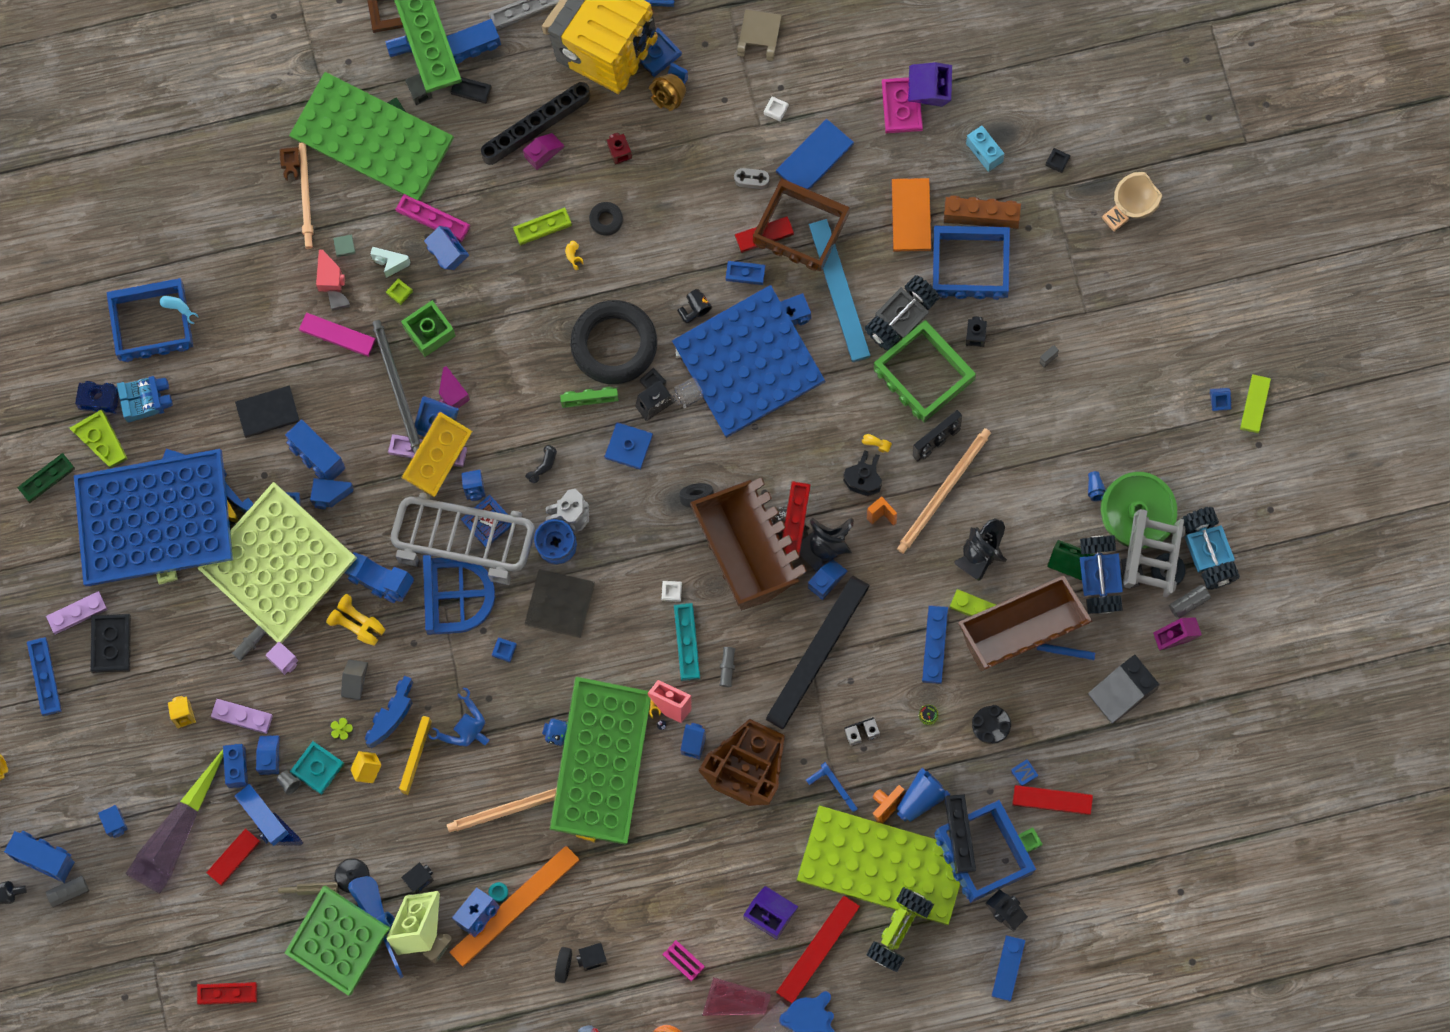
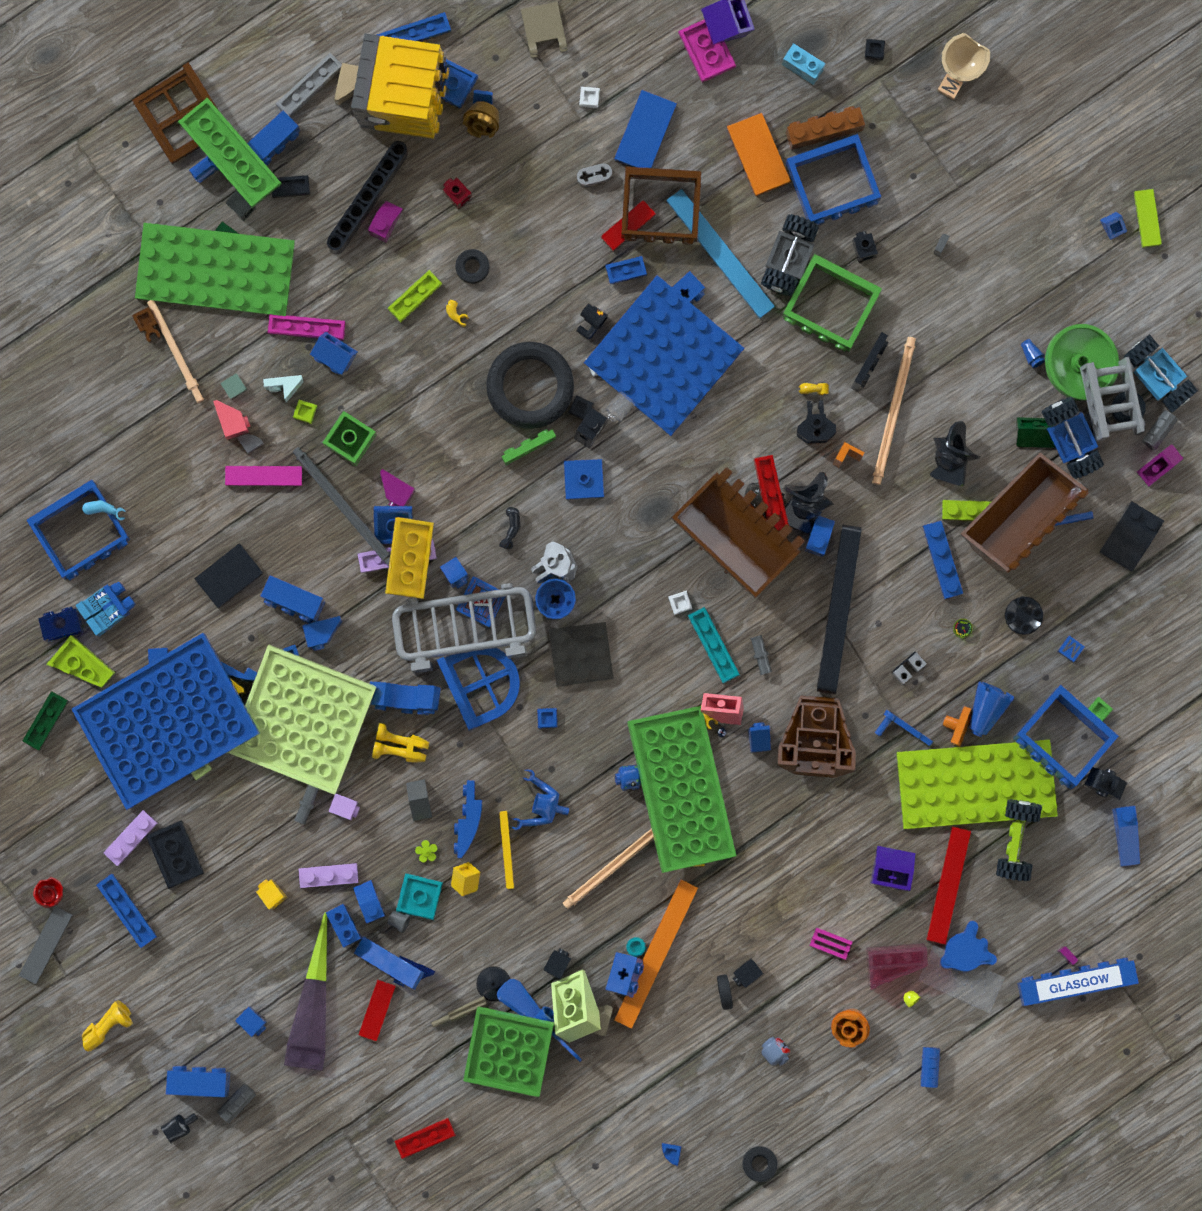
camera: 30 degrees left, 10 degrees up
black tyre [679,483,714,507] -> none
black tile [944,794,976,874] -> none
red tile [1012,785,1093,815] -> none

